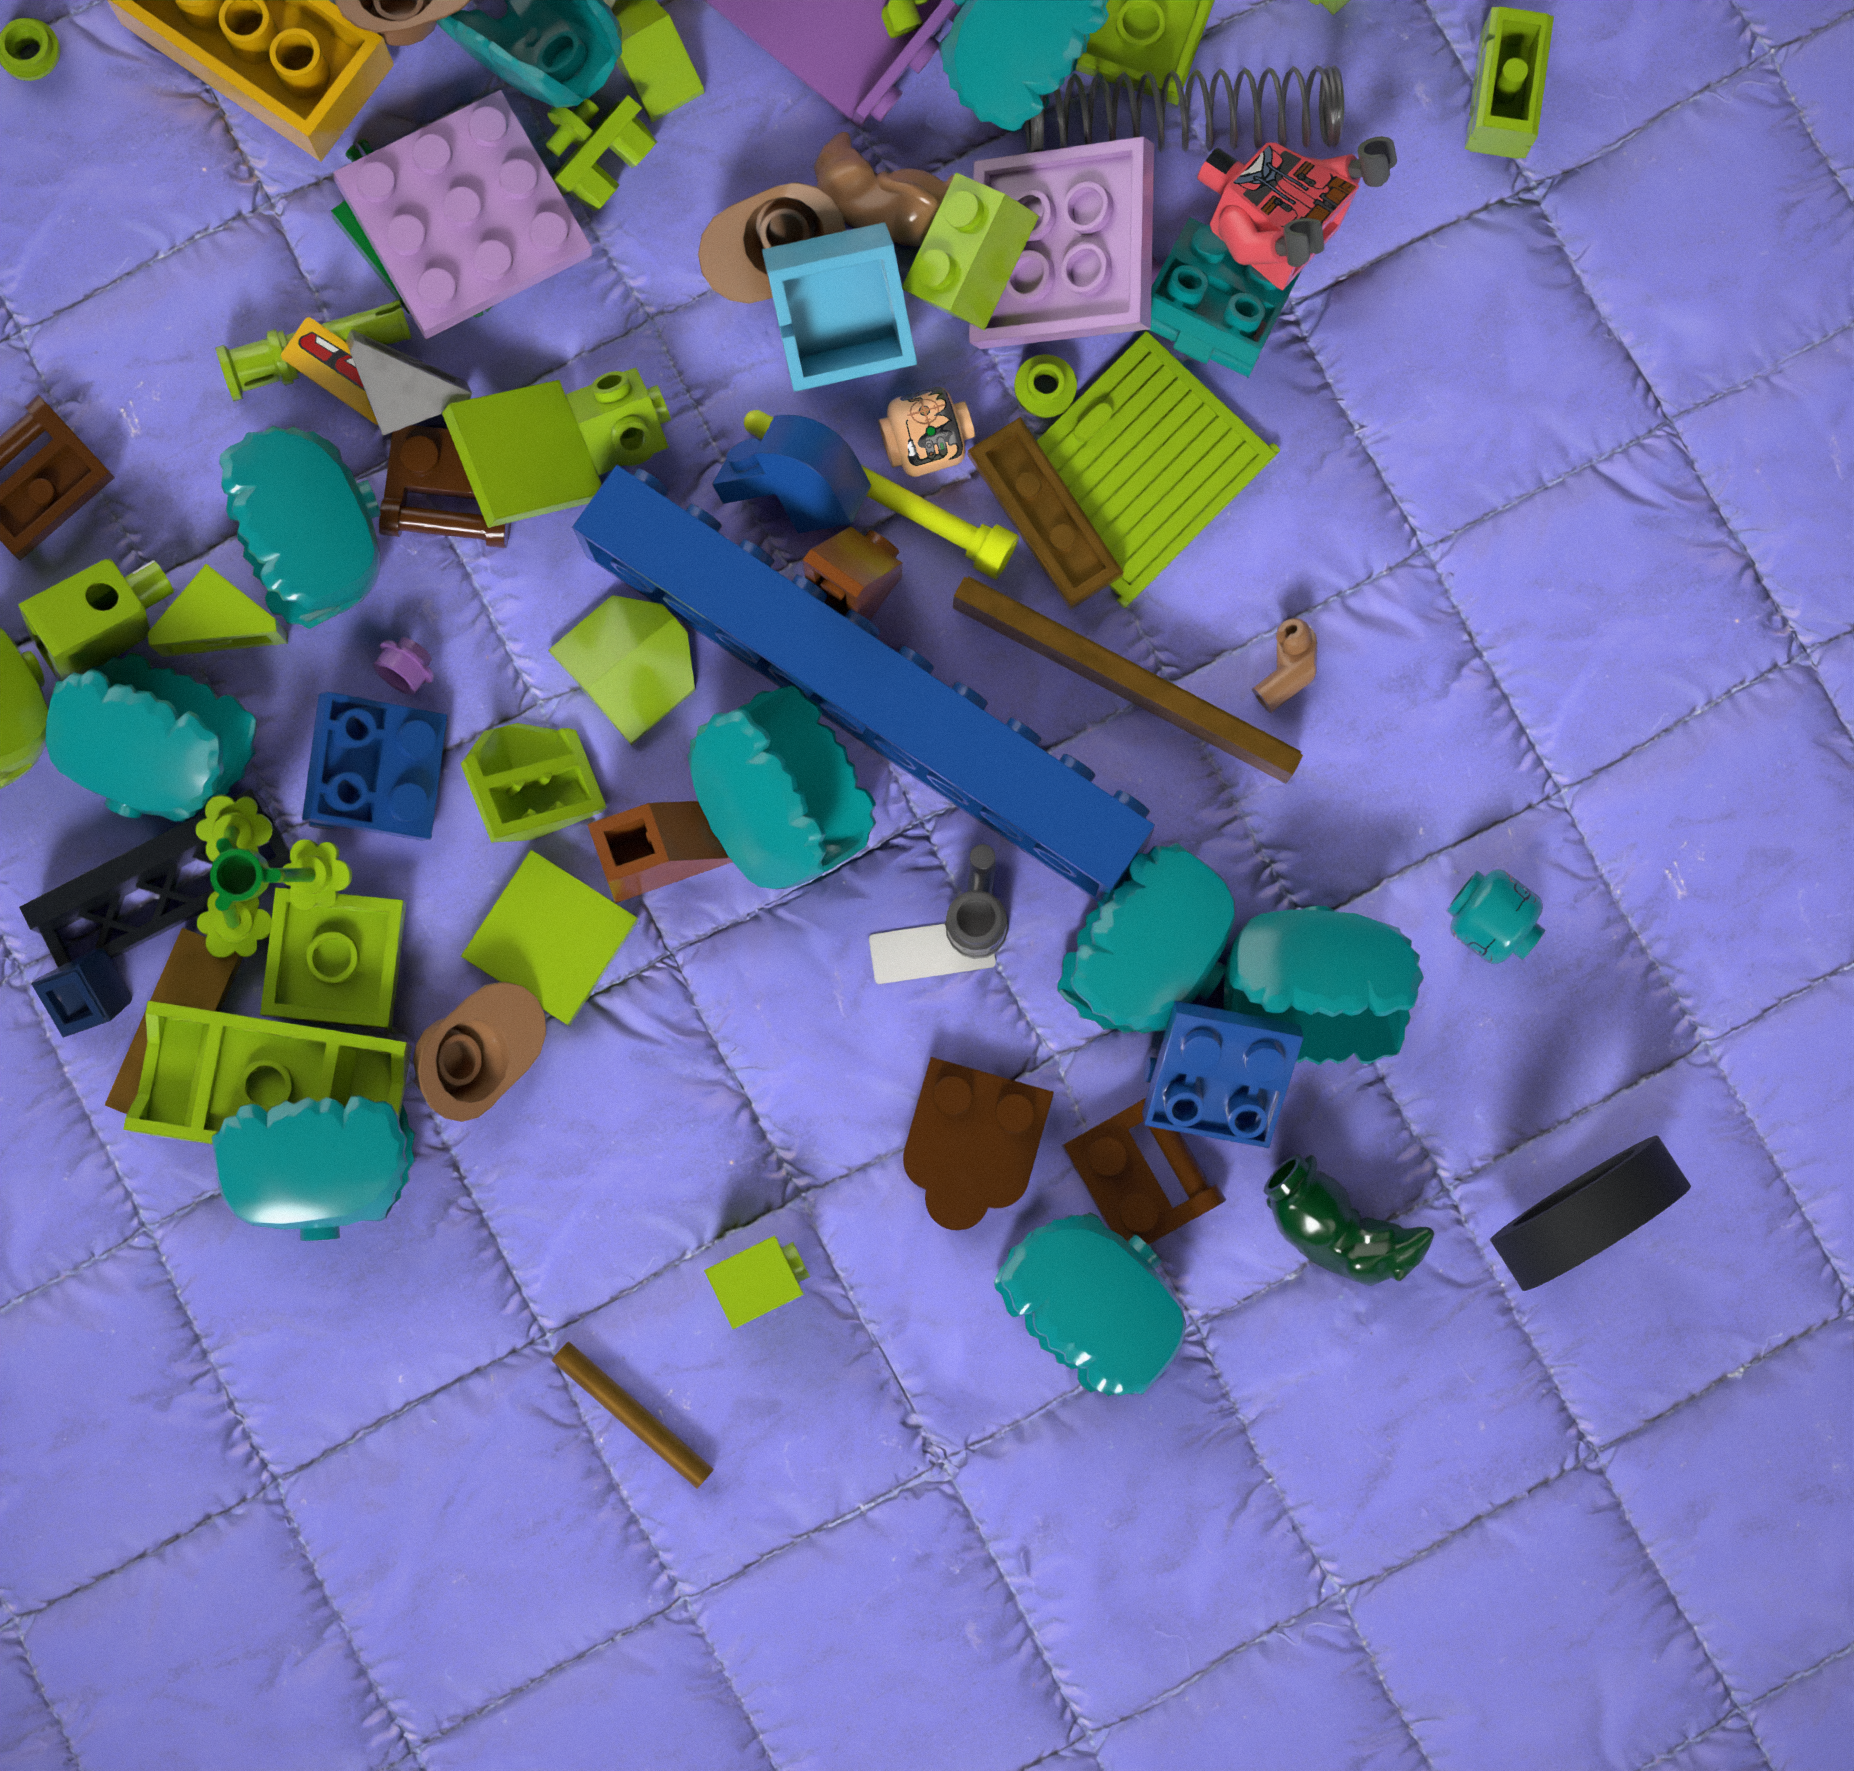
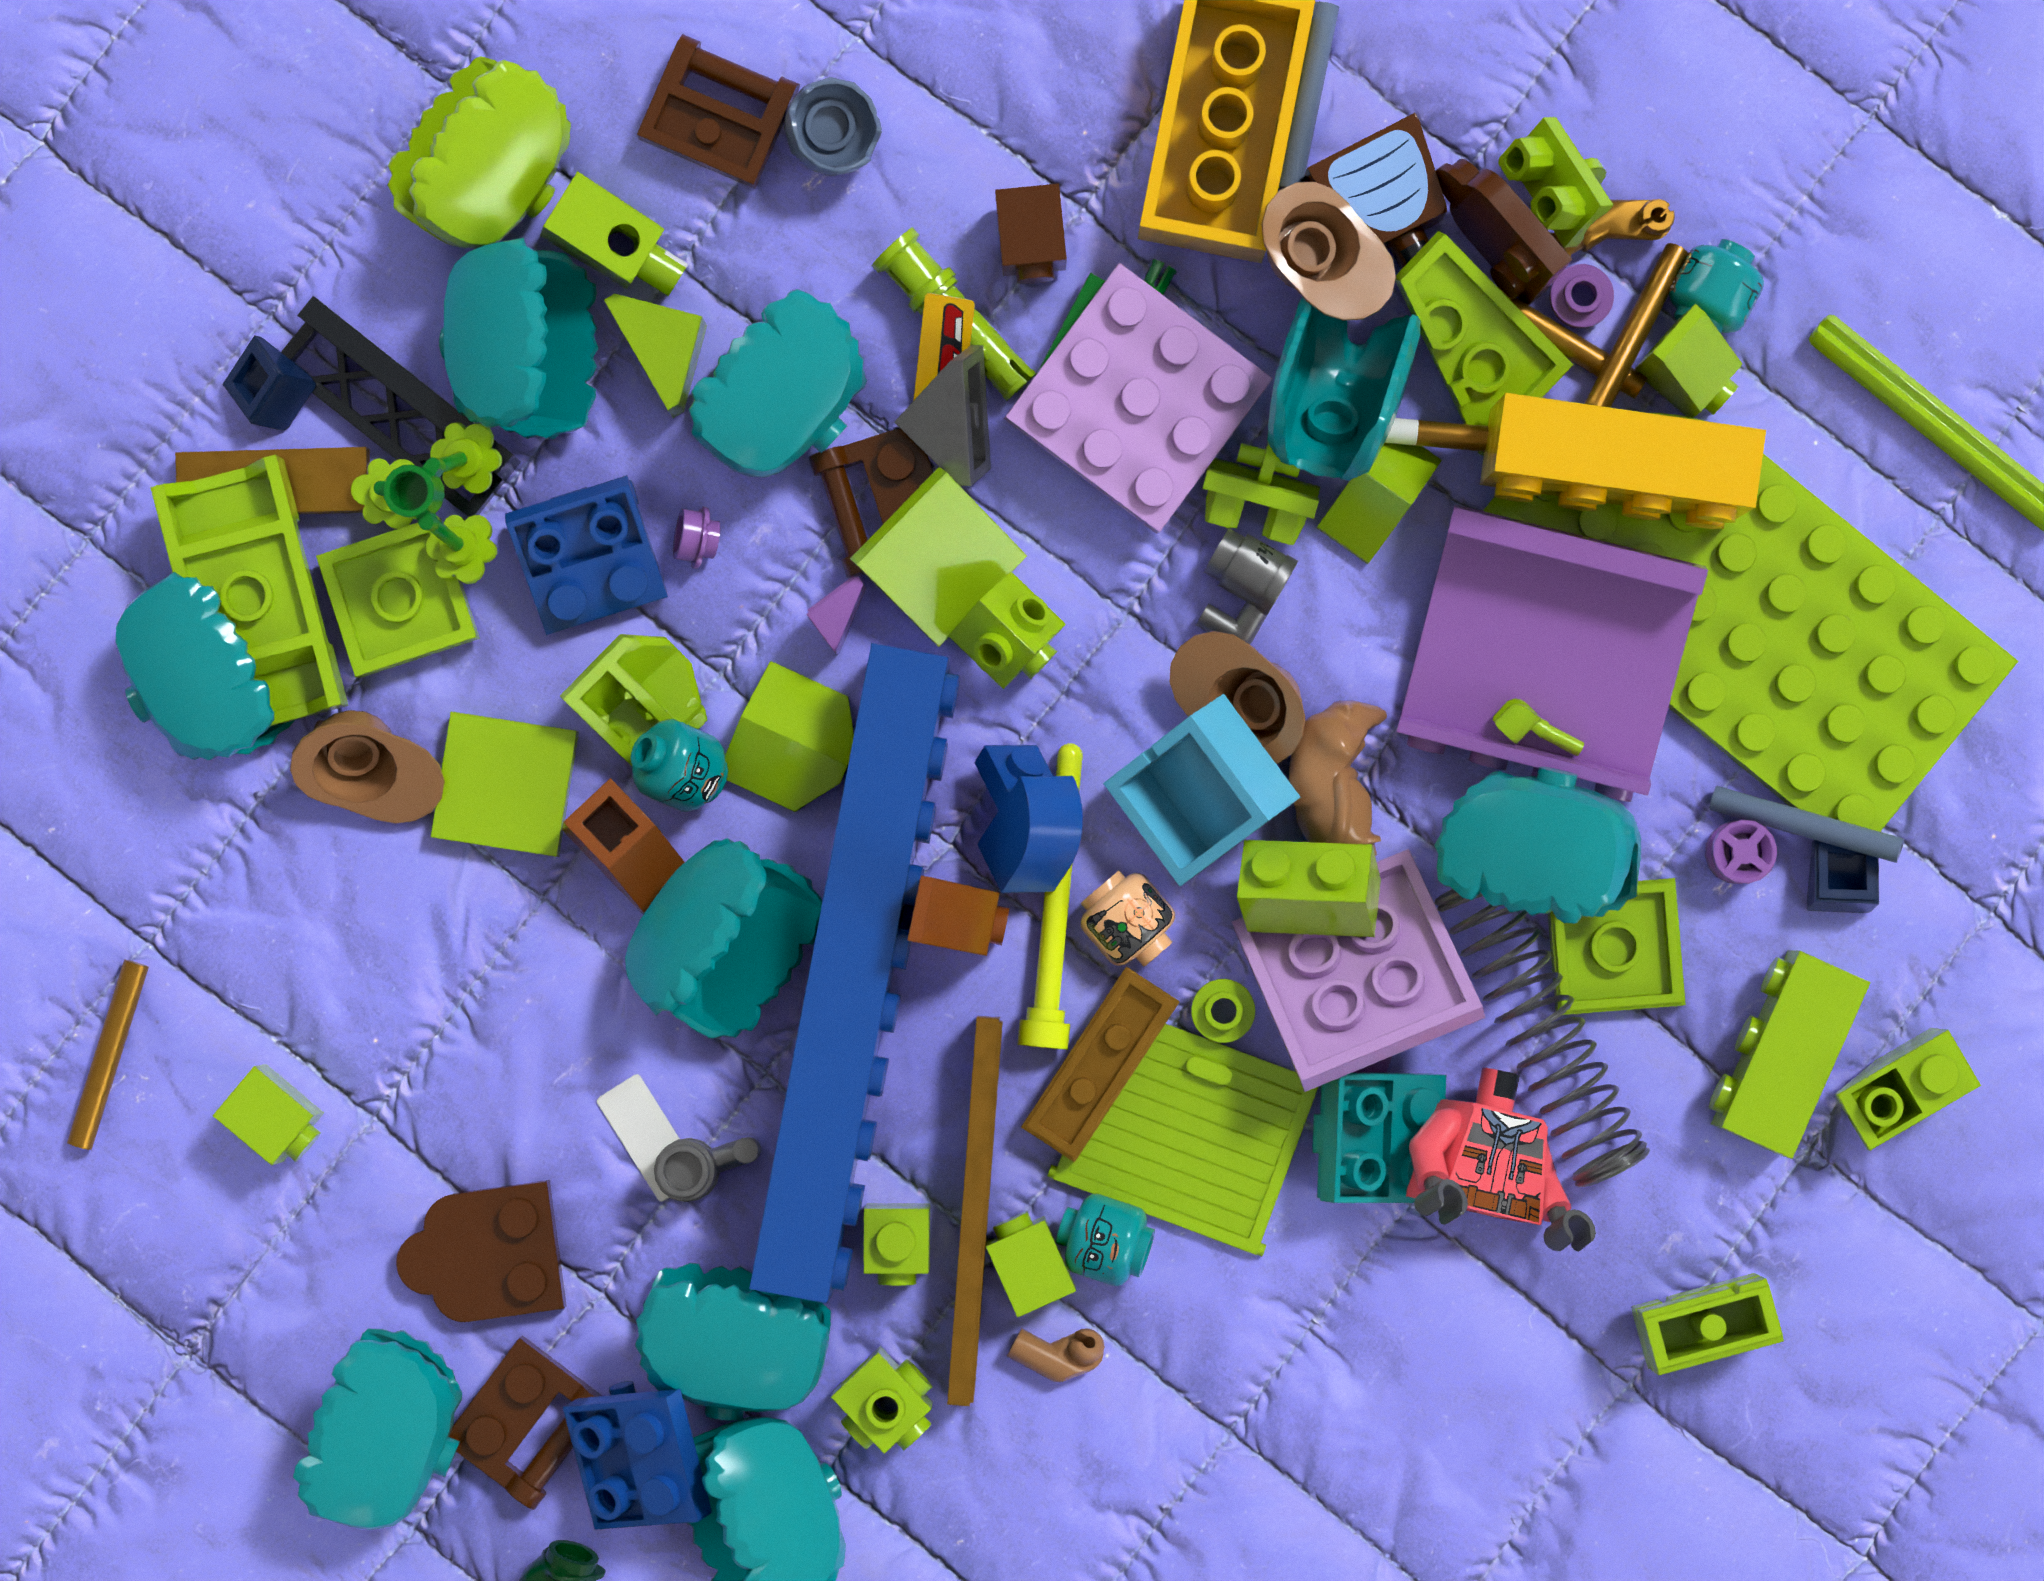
camera: 70 degrees right, 5 degrees up
none -> teal head [631,719,728,812]
none -> sand blue hair [784,77,882,176]
none -> medium lavender slope [807,575,866,655]
none -> lime brick [831,1346,933,1454]
none -> lime brick [864,1203,930,1286]
none -> lime brick [986,1211,1076,1318]
none -> reddish brown brick [995,183,1067,284]
none -> teal head [1056,1194,1155,1286]
none -> flat silver piece [1196,528,1298,644]

